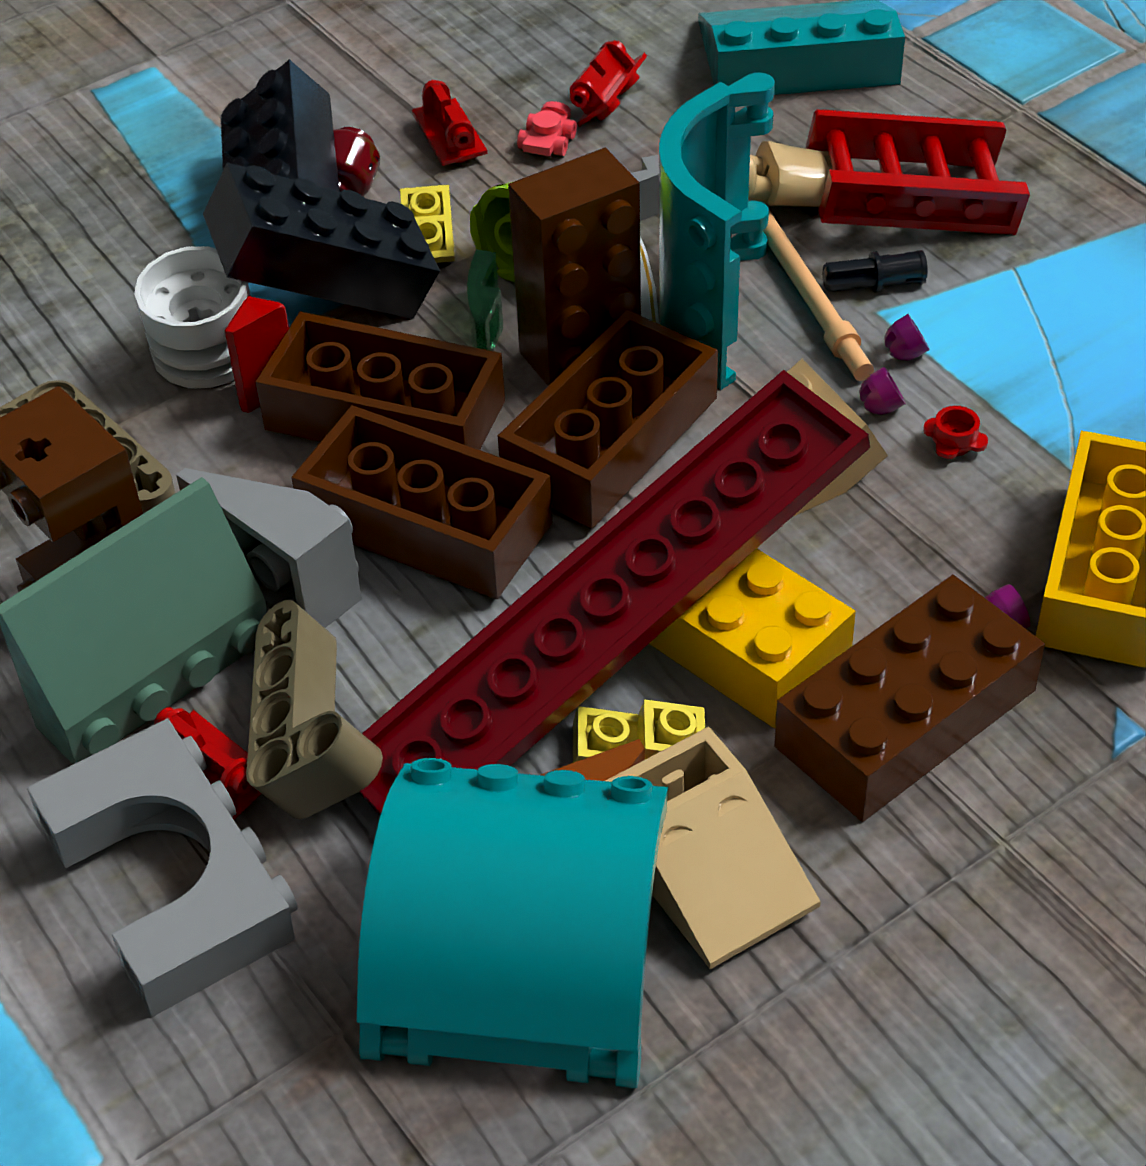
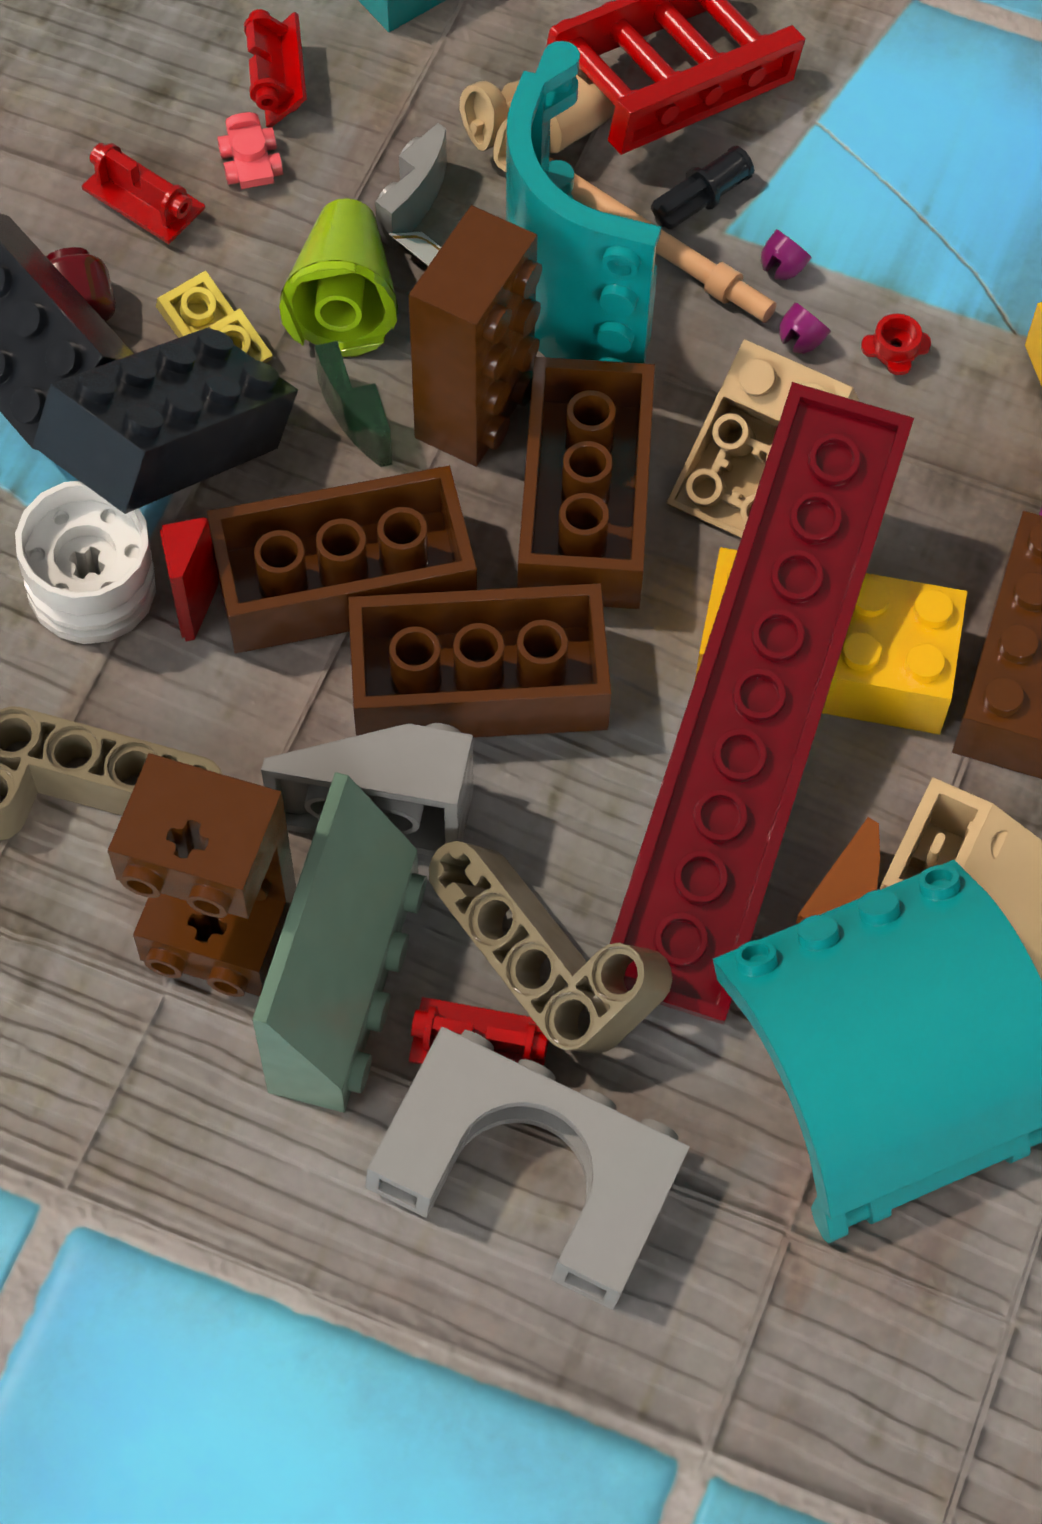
camera: 35 degrees left, 15 degrees up
light yellow slope [573,699,705,763] -> none

